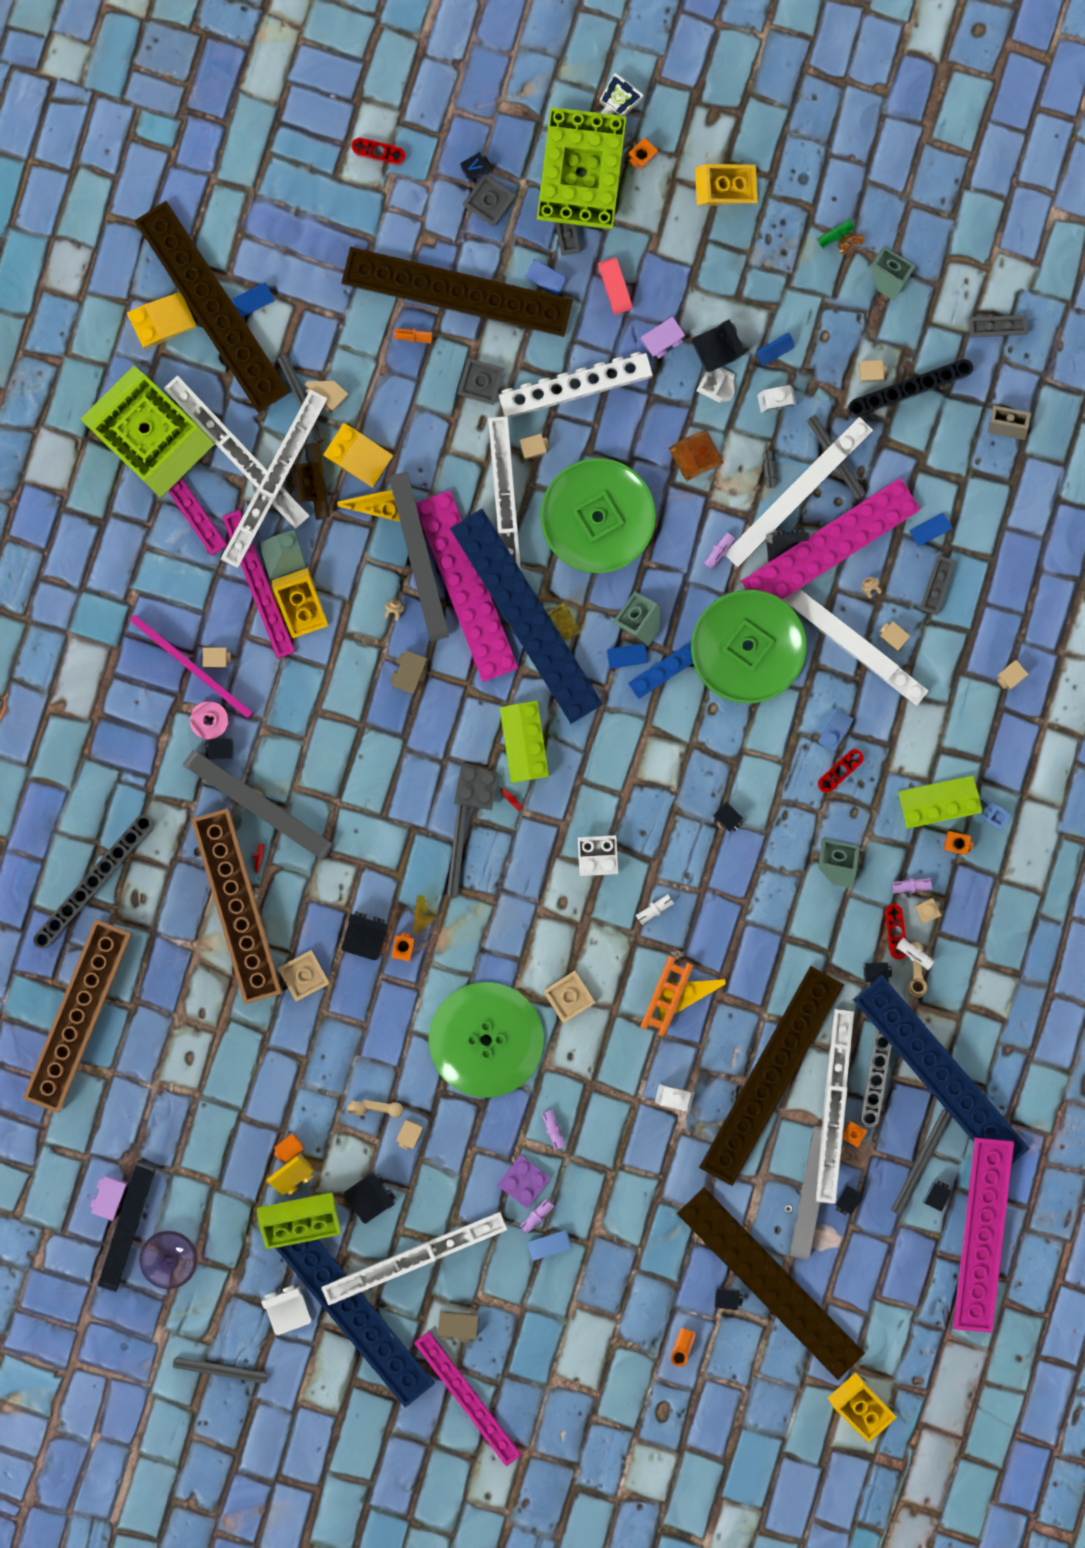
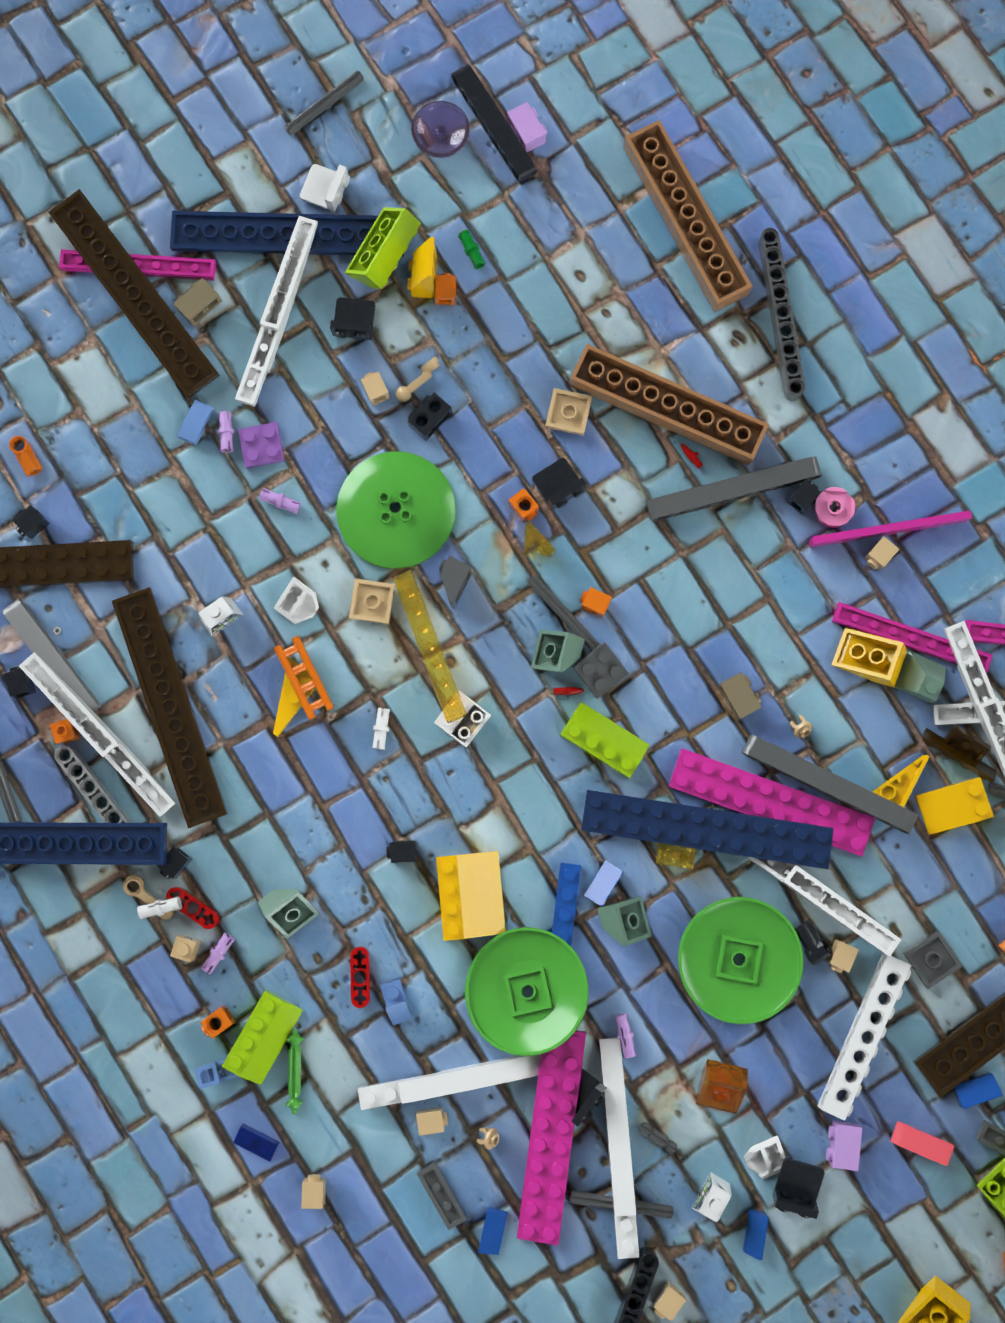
camera: 135 degrees right, 5 degrees down
none -> dark brown plate [48,189,220,399]
none -> clear blue slope [233,1123,280,1162]
none -> white slope [274,577,319,624]
none -> bright green wheel [286,1029,304,1114]
none -> clear yellow tile [393,570,467,723]
none -> black brick [408,392,453,441]
none -> yellow slope [436,851,506,941]
none -> dark grey slope [439,556,472,609]
none -> green pin [458,230,486,270]
none -> sand green slope [531,630,585,673]
none -> orange brick [580,587,612,618]
none -> black piece [795,920,833,965]

